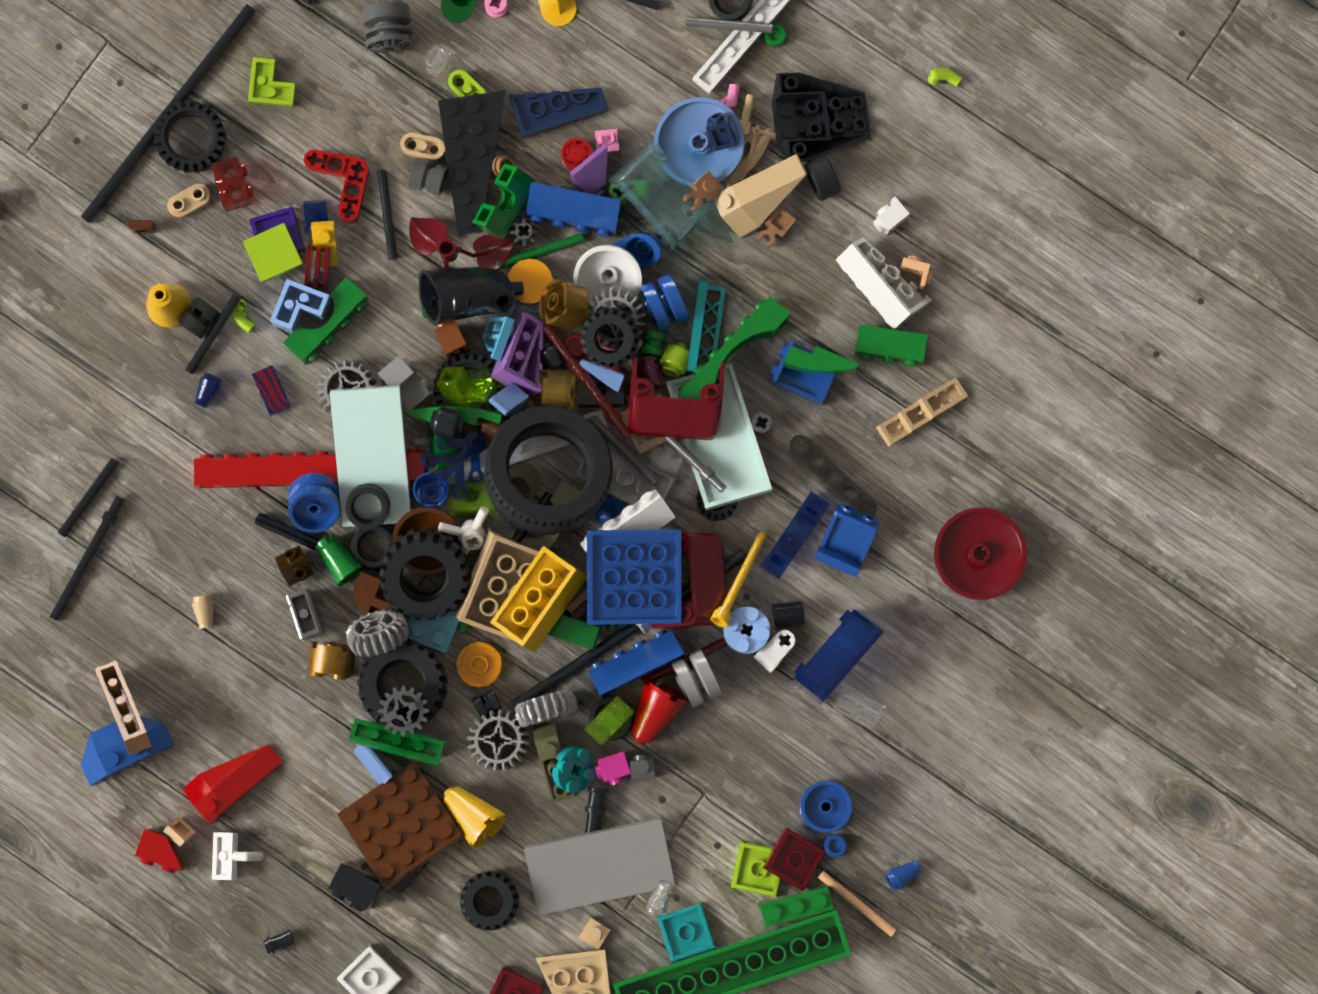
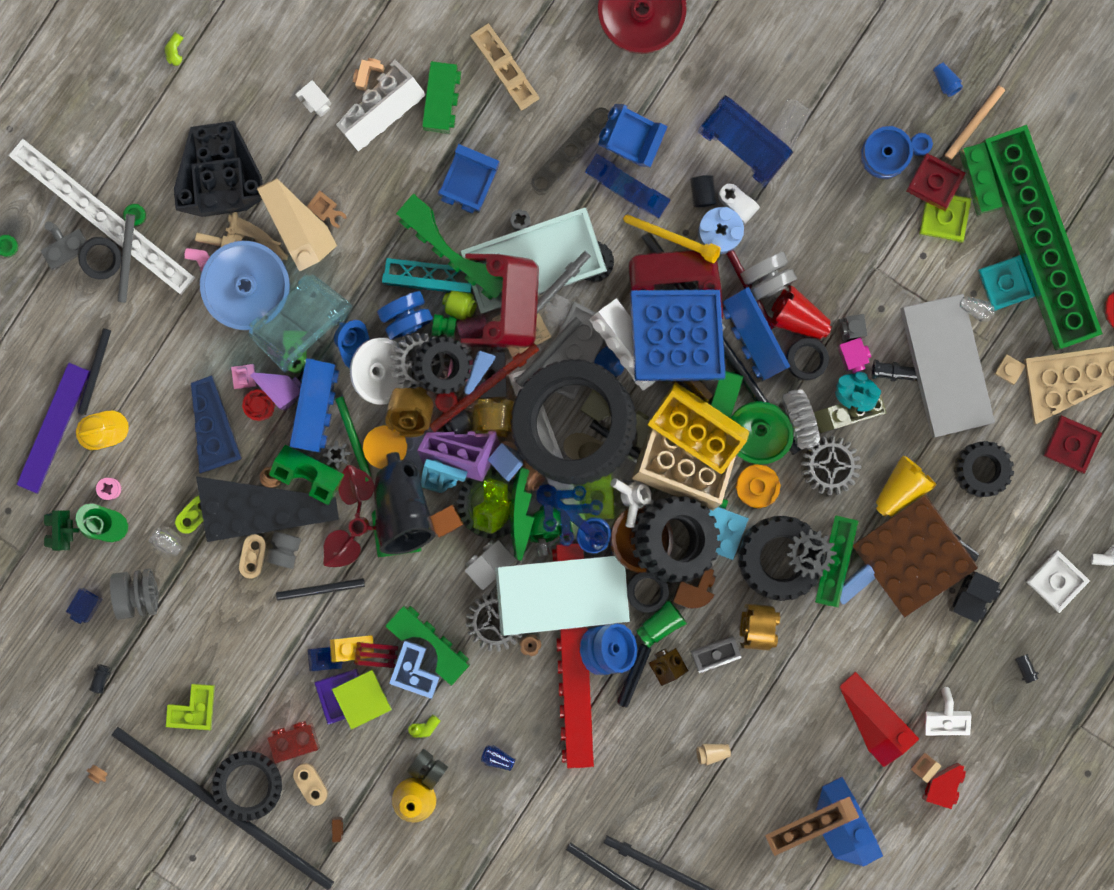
camera: 90 degrees left, 5 degrees up
black bar [185,293,241,374] -> none
tile [252,365,291,416] -> none
red beam [304,150,369,224] -> none
black tyre [345,483,390,530] -> none
light grey gear [346,609,409,657] -> none
black head [430,406,466,439] -> none
black wheel [471,688,502,719] -> none
clear neon green brick [585,696,634,746] -> none
medium nougat plate [683,170,723,210] -> none
dark blue bracket [706,112,737,151] -> none
green slope [783,346,859,375] -> none
black tyre [804,156,841,201] -> none
none -> medium nougat plate [519,634,541,656]
none -> green dish [730,402,794,464]

